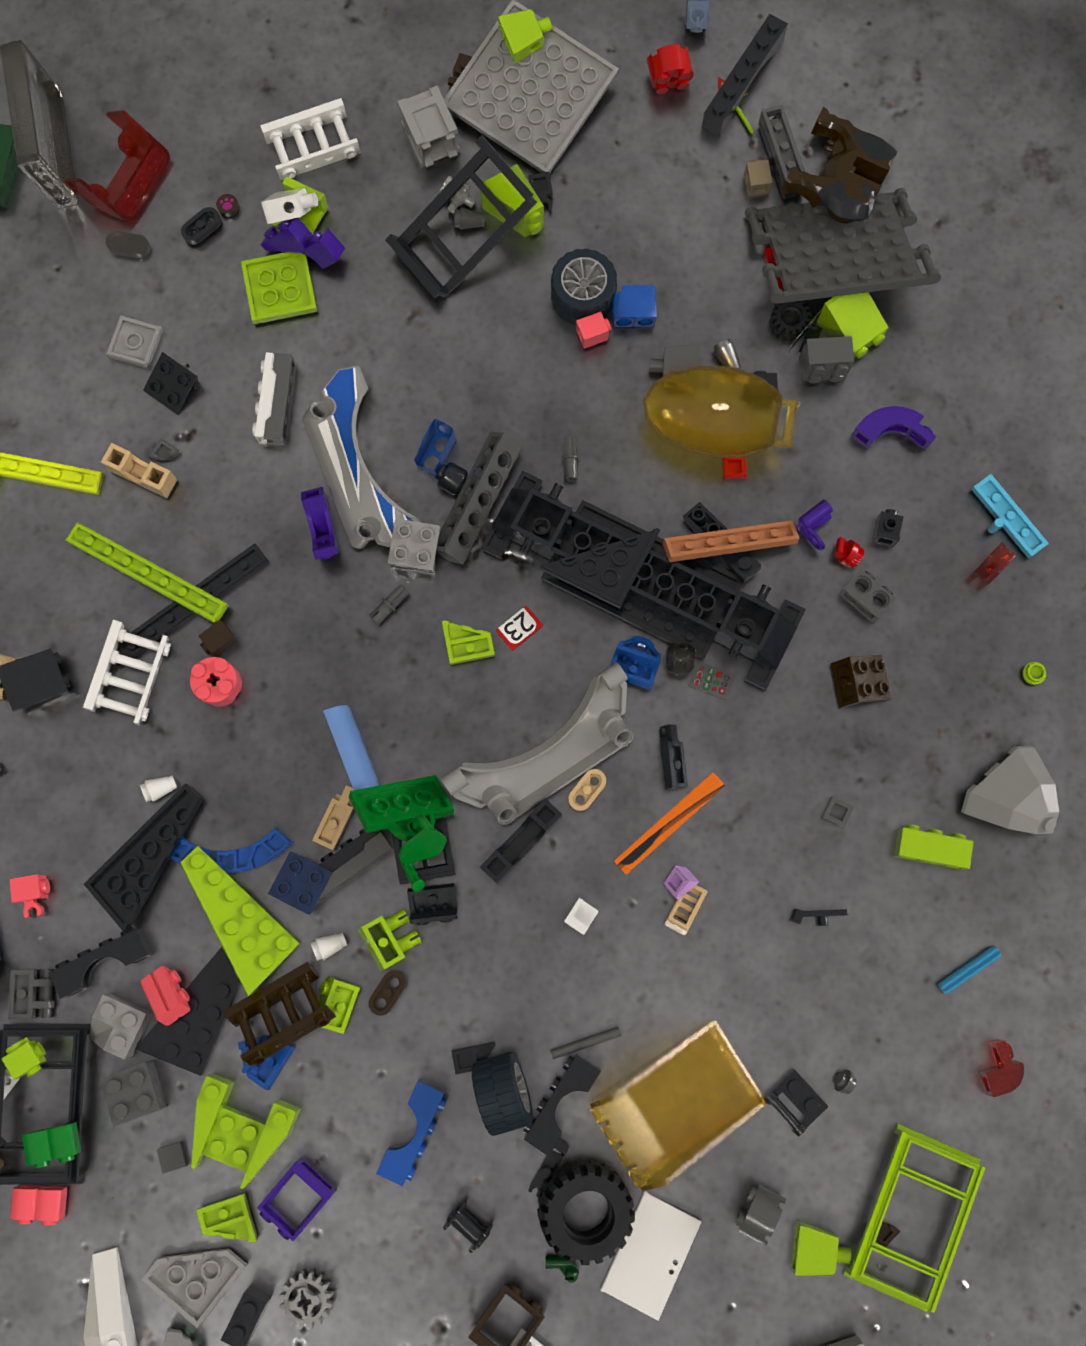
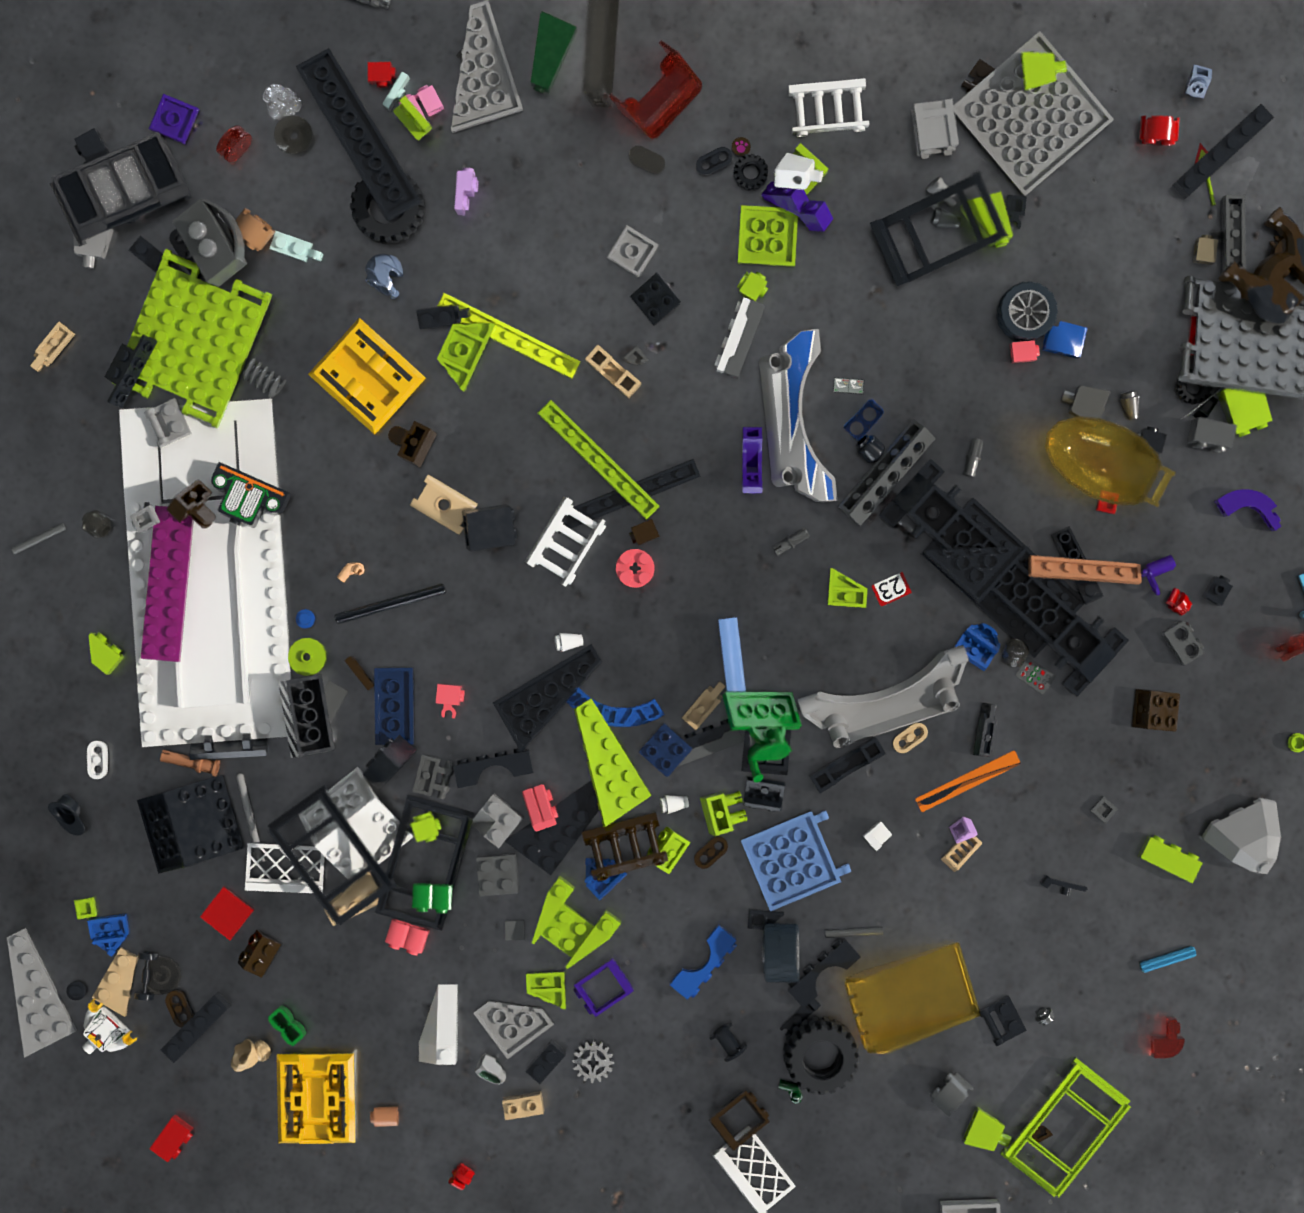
camera: 10 degrees right, 10 degrees up
light grey bracket [388,519,440,573] -> none
white container [600,1191,702,1321] -> none
none -> black tyre [733,153,768,190]
none -> lime brick [737,272,768,302]
none -> medium blue plate [741,810,852,911]
none -> light grey sticker [833,377,864,394]

